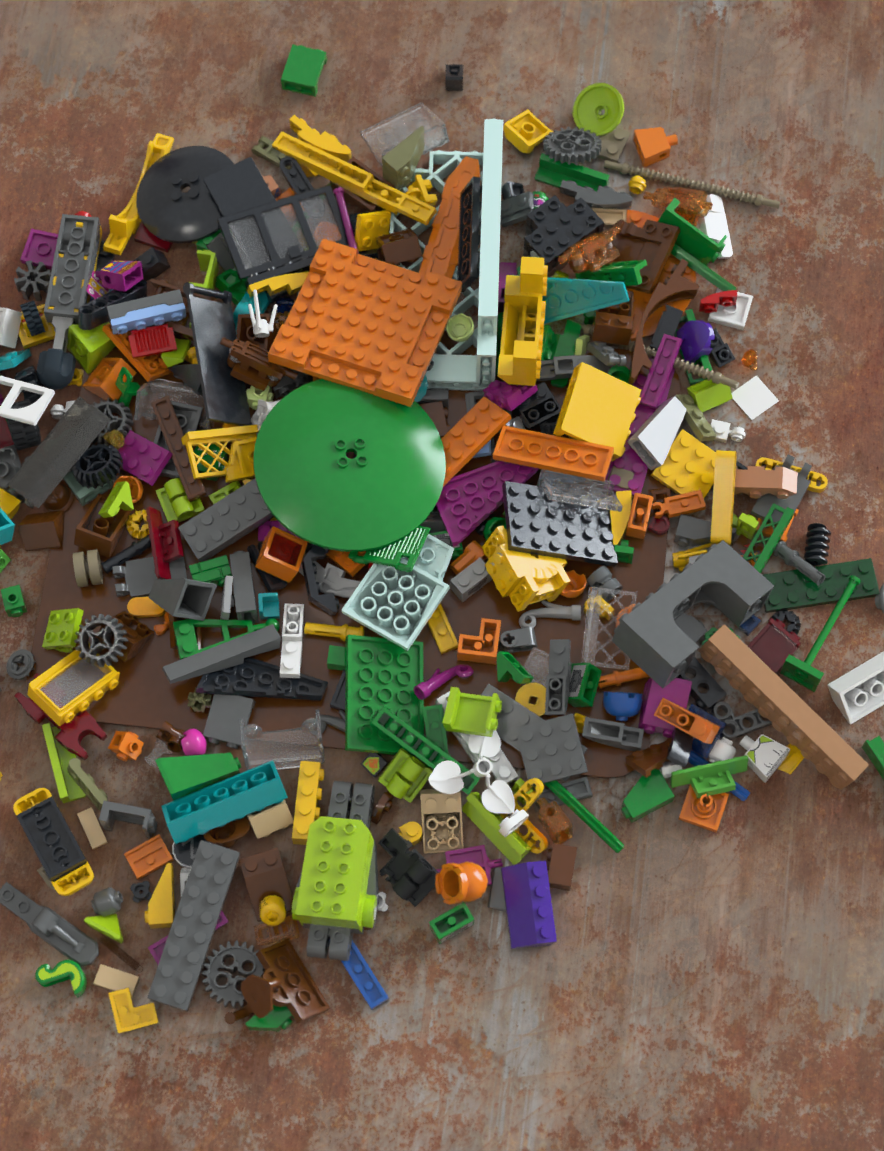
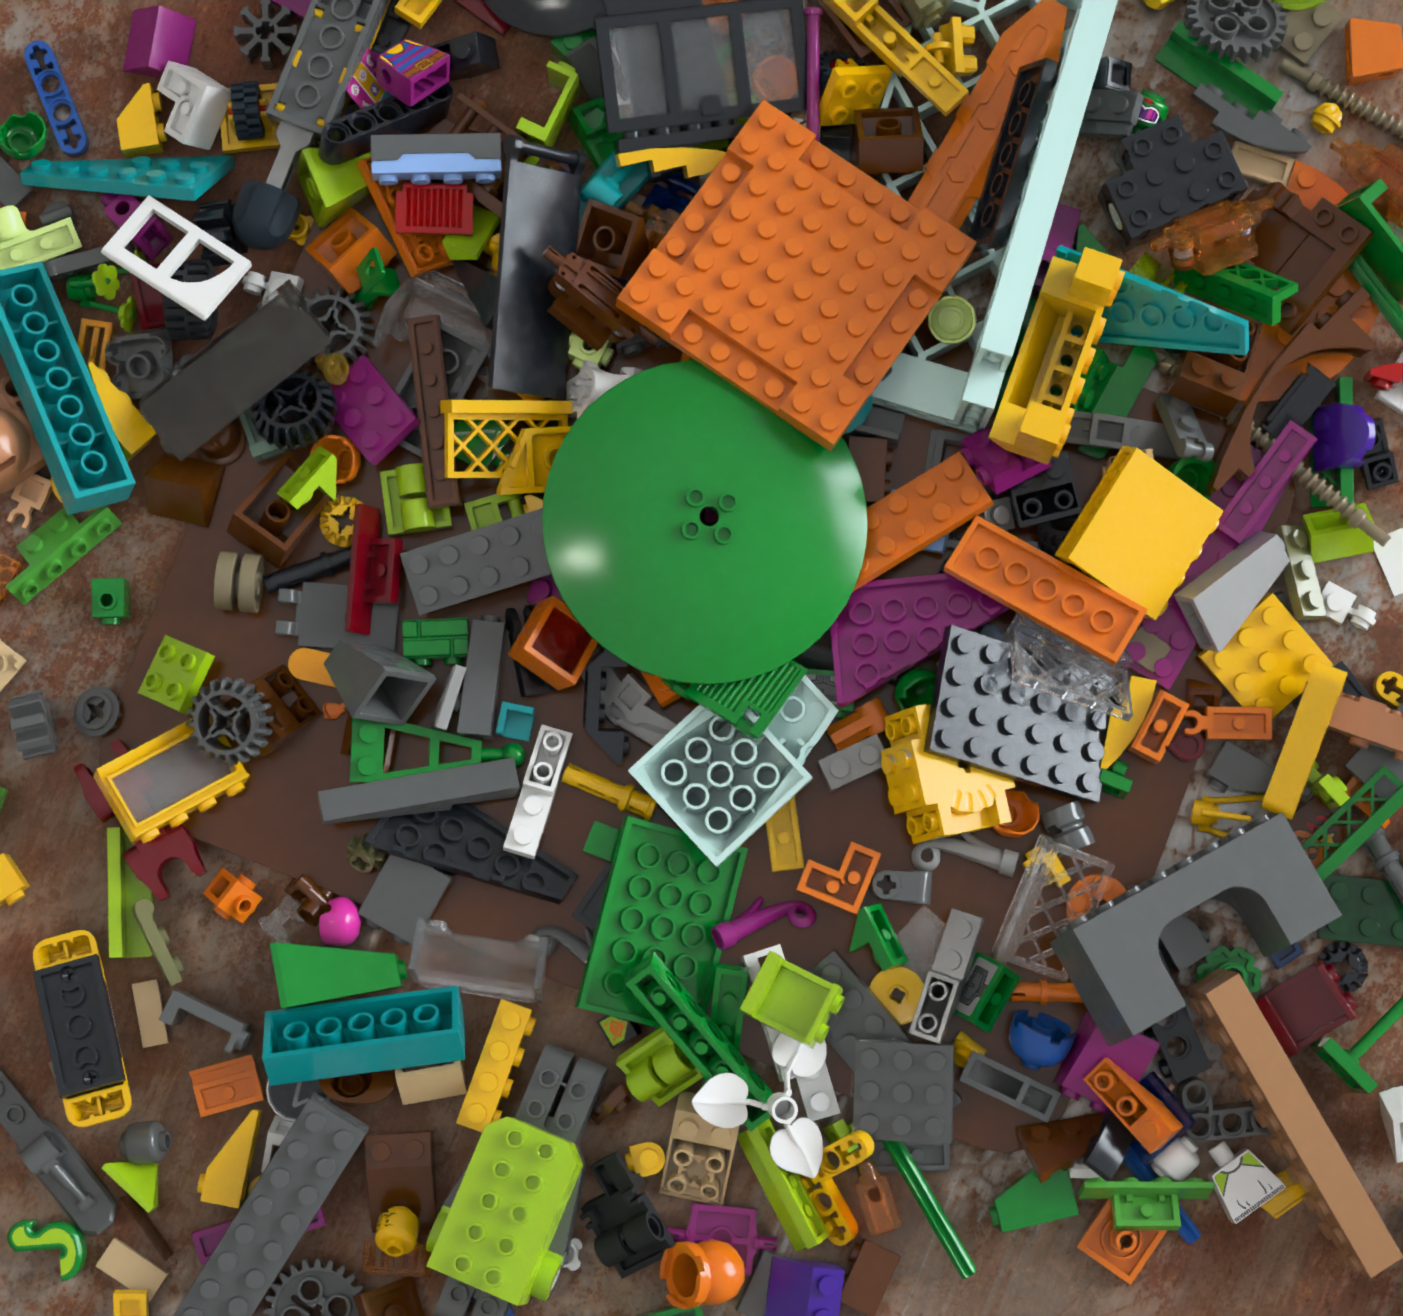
camera: 15 degrees right, 15 degrees up
black plate [130,881,152,903] -> none
white plant [248,289,277,338] -> none
white plate [499,809,529,837] -> none
yellowish green tile [575,335,590,355] -> none

